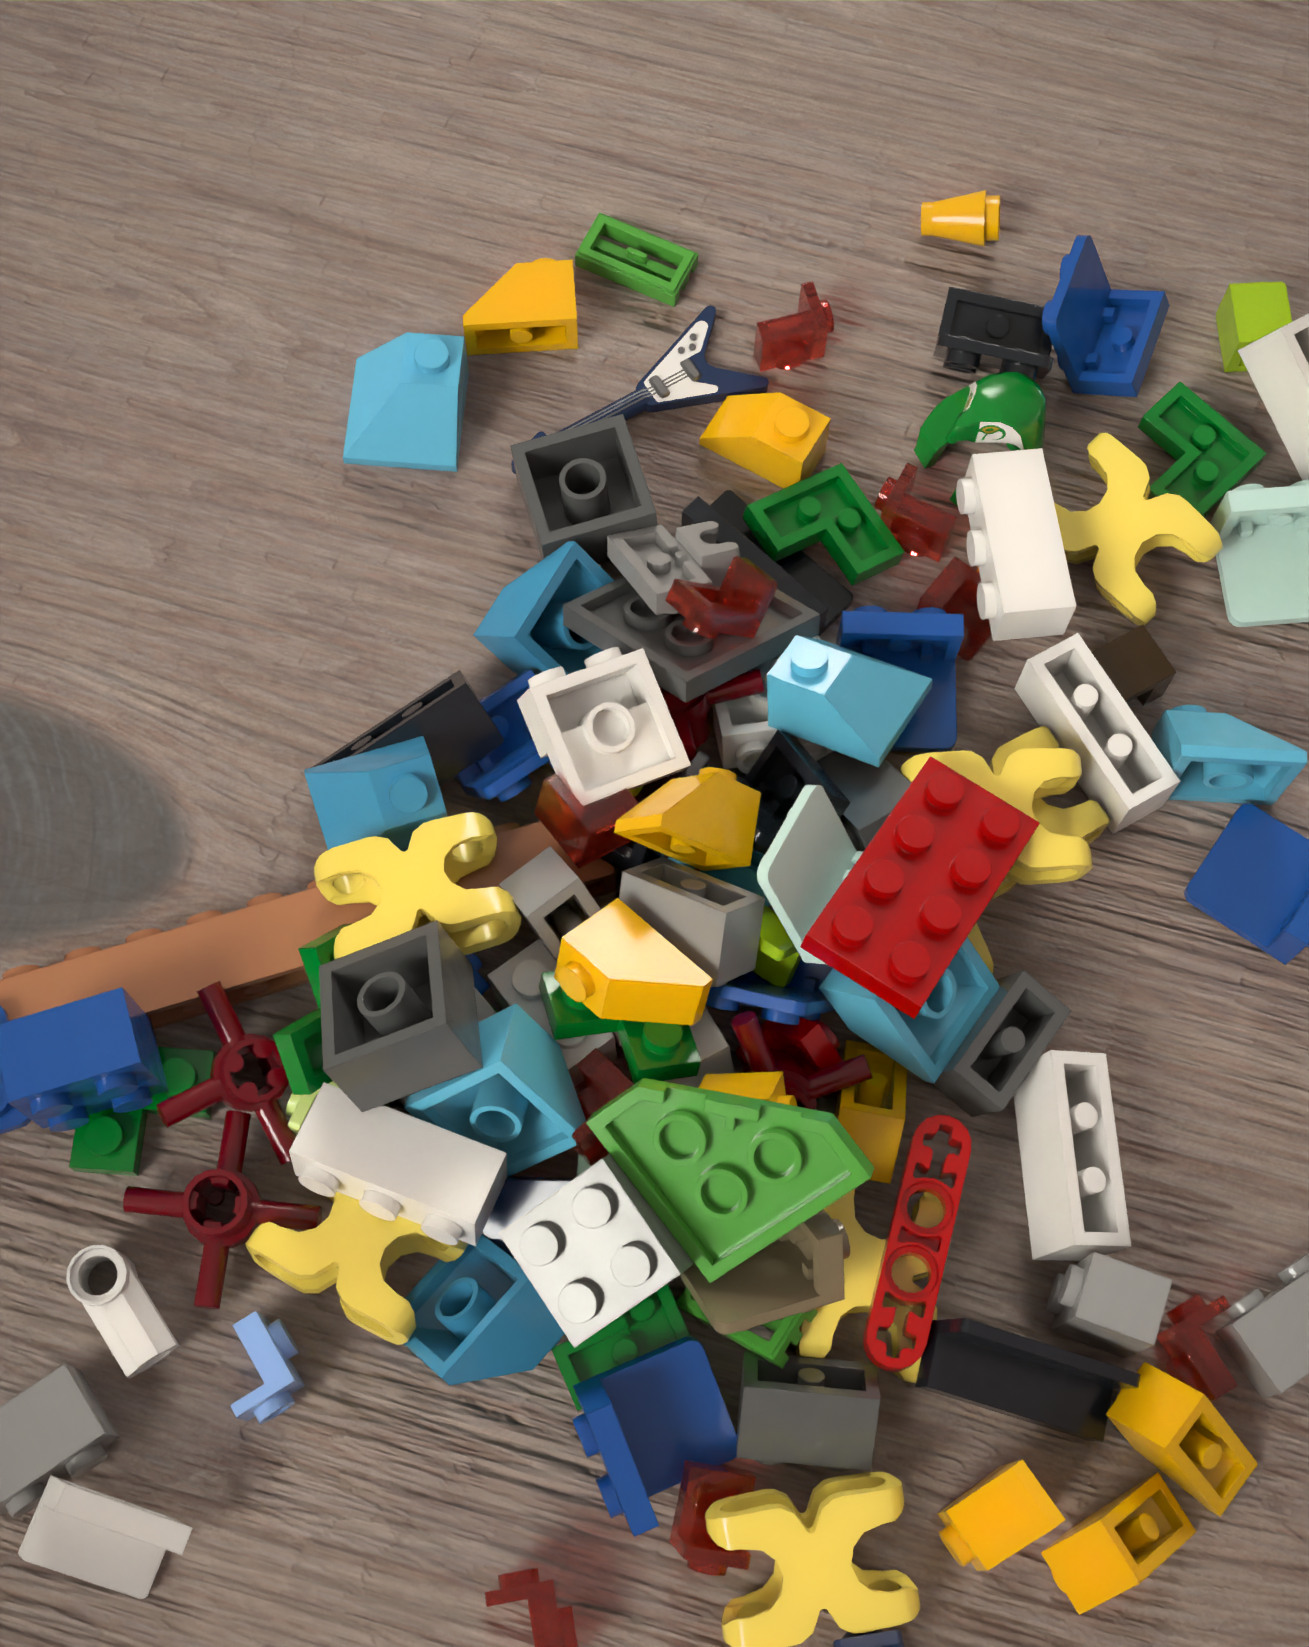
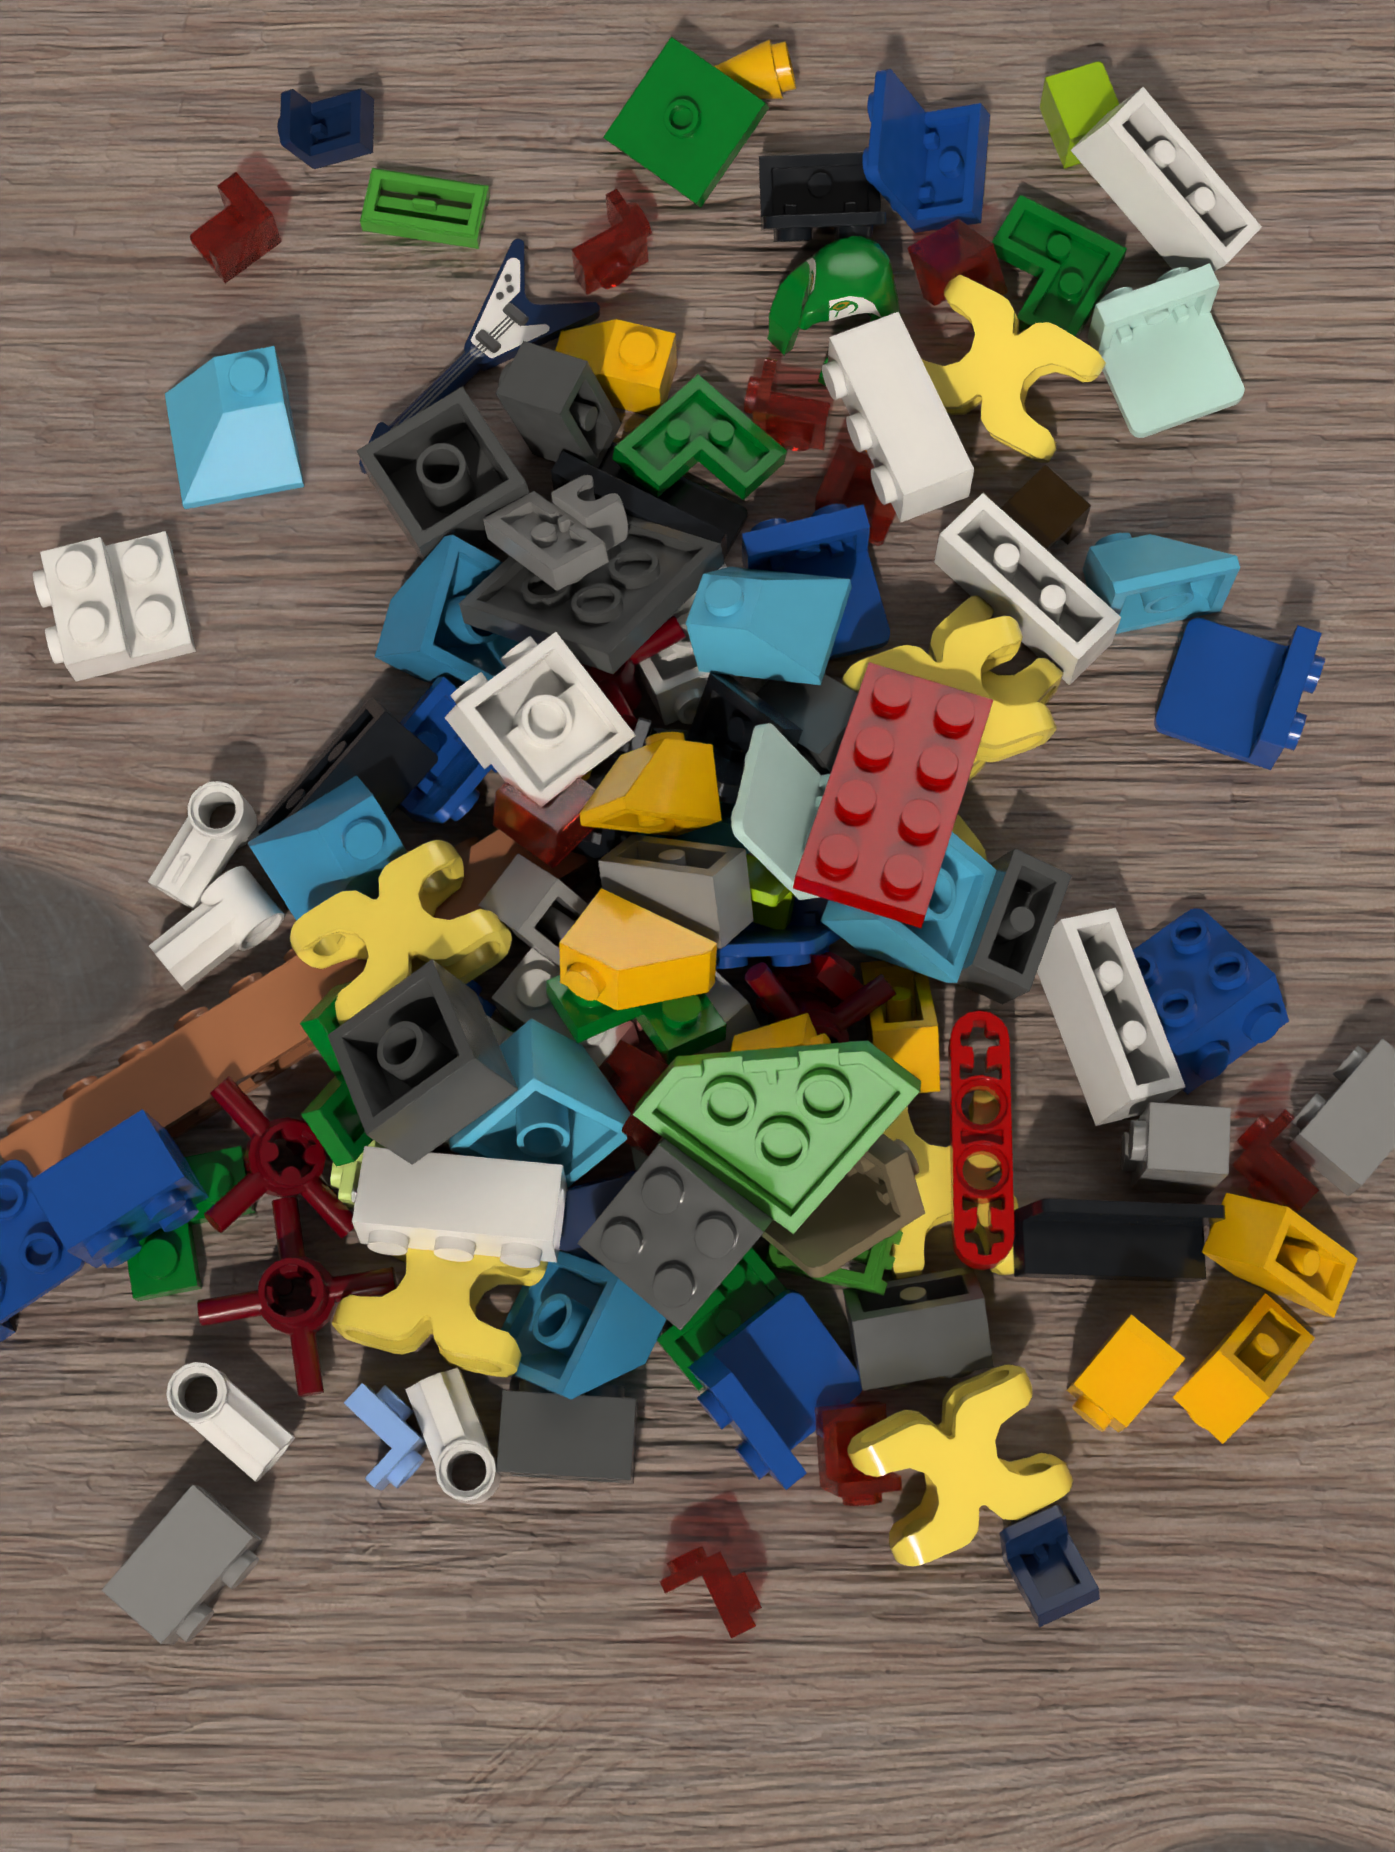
camera: 10 degrees left, 5 degrees up
white panel [18,1475,192,1599] -> none
yellow slope [463,258,578,356] -> none
clear red bracket [665,556,777,639] -> none
none -> white plate [33,531,196,682]
none -> white piece [148,781,257,910]
none -> white piece [149,866,284,991]
none -> clear red panel [190,172,282,284]
none -> dark blue bracket [277,88,374,169]
none -> white piece [405,1367,501,1505]
none -> dark grey brick [496,341,622,468]
none -> dark grey brick [496,1380,639,1484]
none -> green plate [603,37,770,208]
none -> clear red panel [907,219,1008,306]
none -> blue bracket [1132,908,1289,1095]

